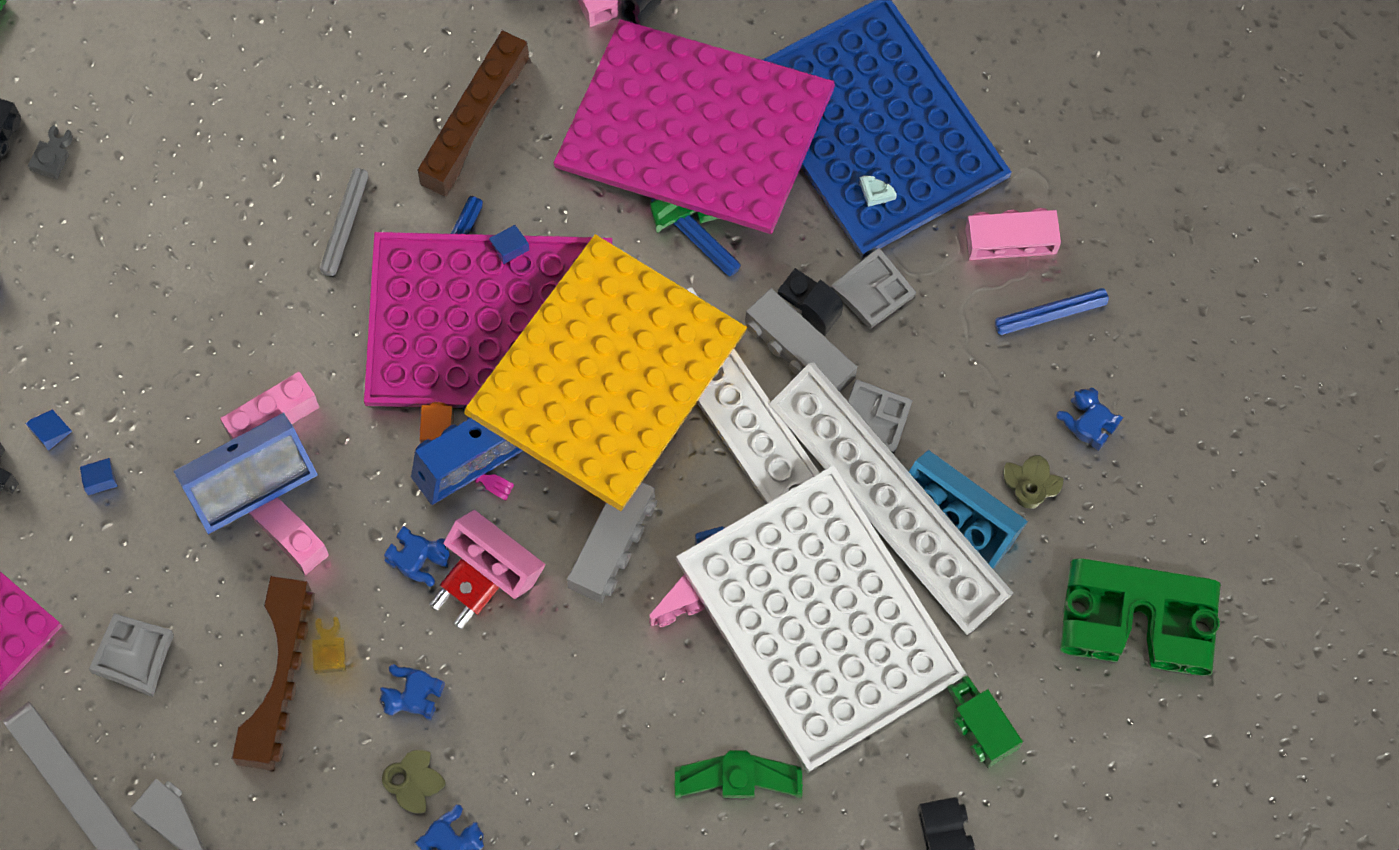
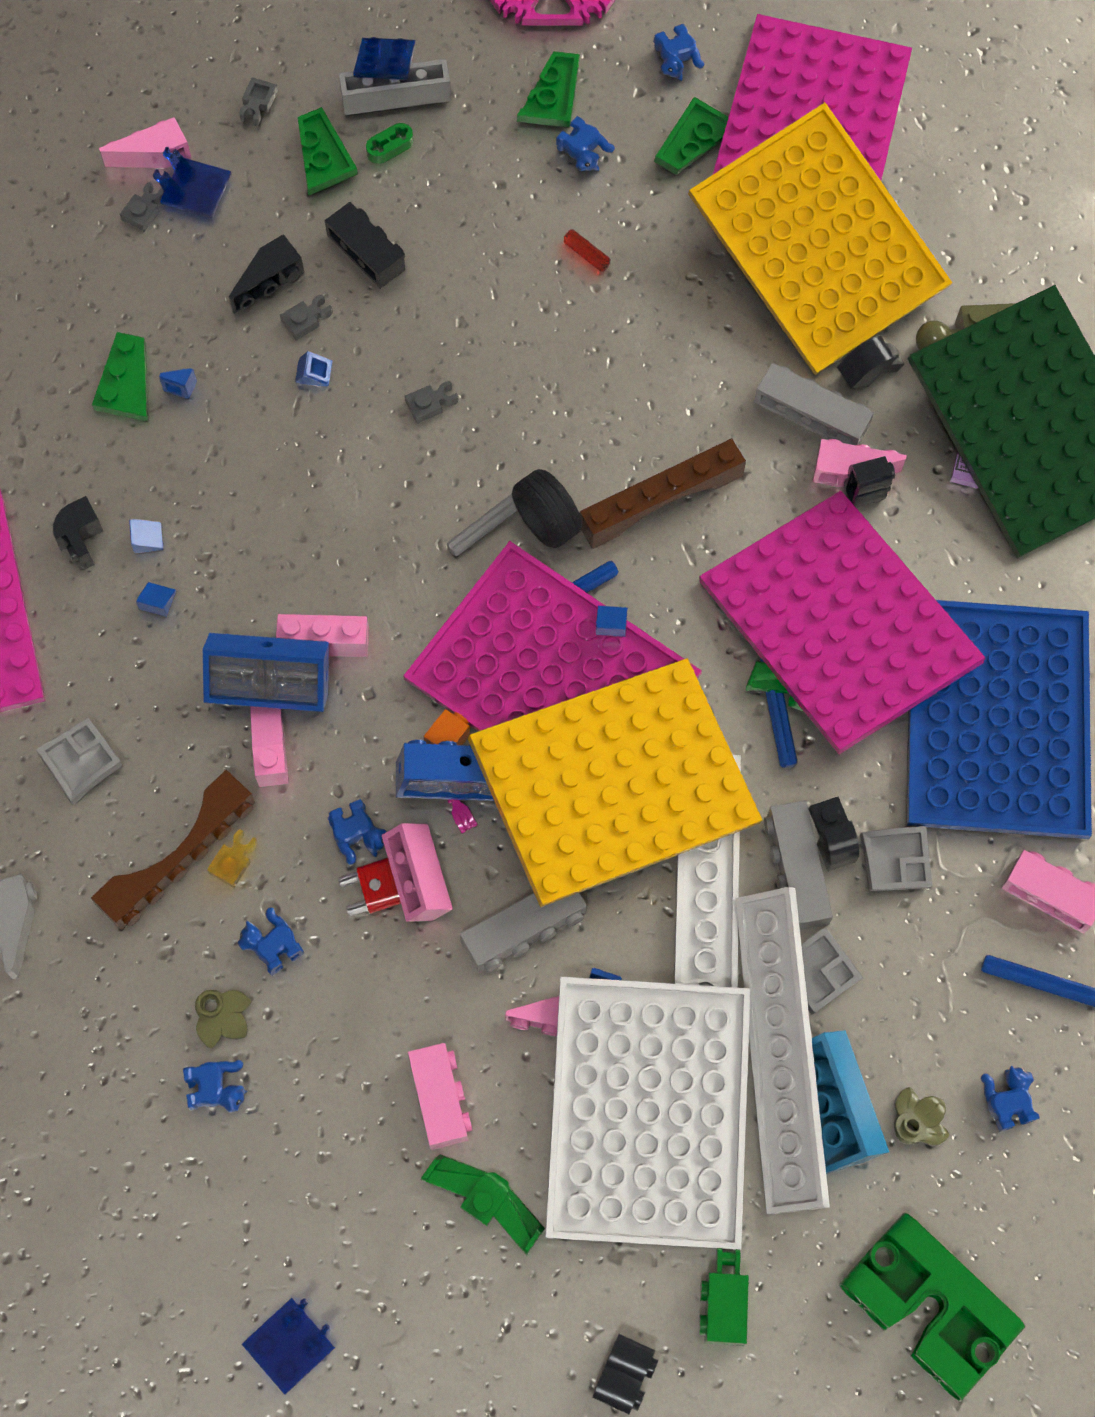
camera: 35 degrees right, 0 degrees up
light aqua tile [859,176,897,207] -> none
none -> blue slope [295,351,333,387]
none -> black brick [325,202,405,289]
none -> dark grey plate [405,381,458,423]
none -> bright pink brick [408,1043,472,1150]
none -> black tyre [512,469,582,548]

